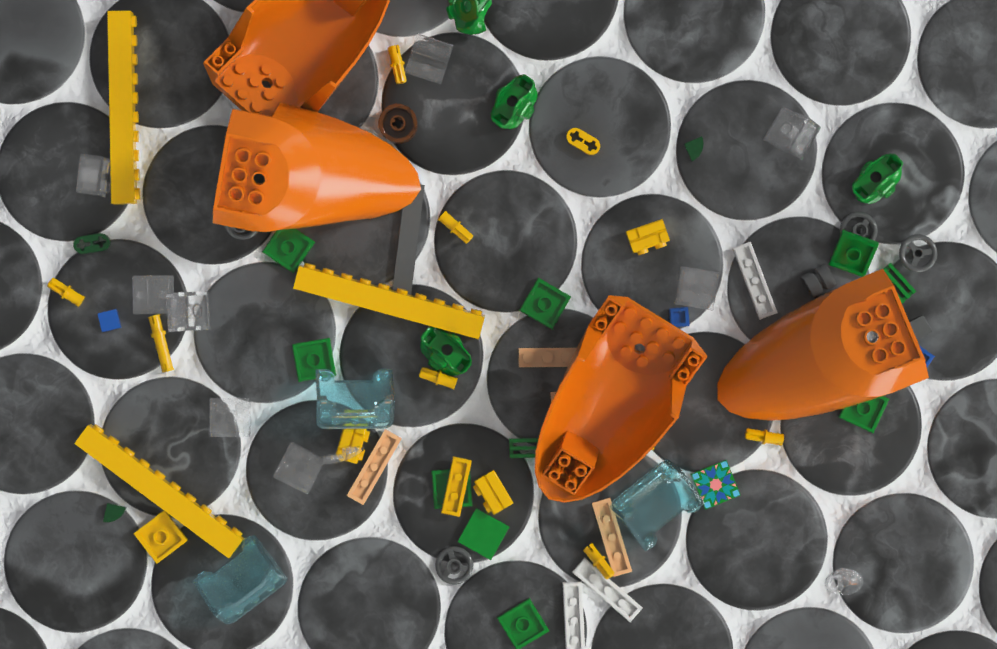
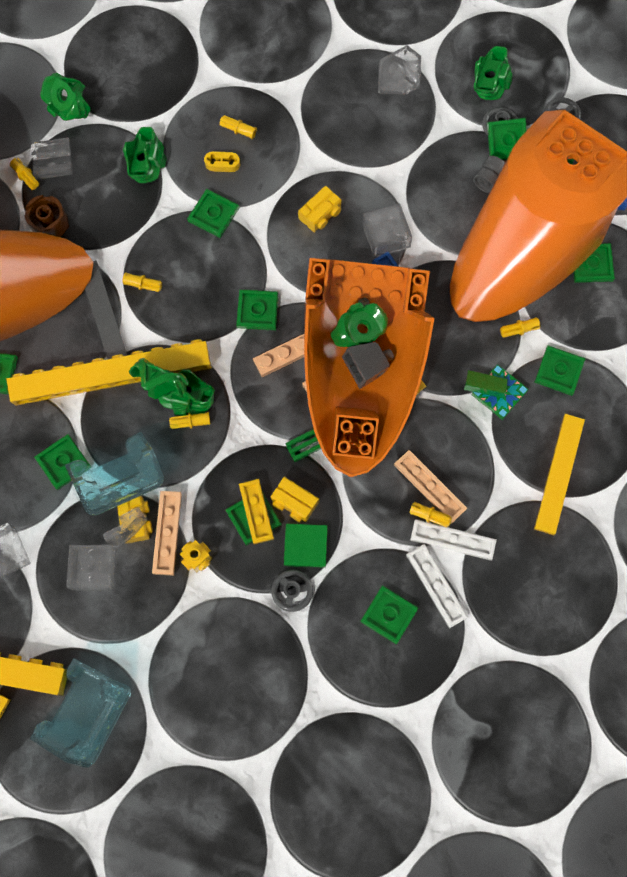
camera: 20 degrees left, 15 degrees down
clear light blue windscreen [610,460,705,552] -> none
dark green tile [684,136,704,162] -> none
white tile [732,241,777,320] -> none
none -> green piece [129,358,189,399]
none -> yellow brick [180,540,212,573]
none -> green tile [187,189,240,238]
none -> yellow axle [220,115,257,139]
none -> green piece [331,302,388,347]
none -> dark grey torso [342,342,394,389]
none -> green slope [464,370,508,398]
none -> green tile [534,345,586,396]
none -> yellow tile [534,414,585,535]

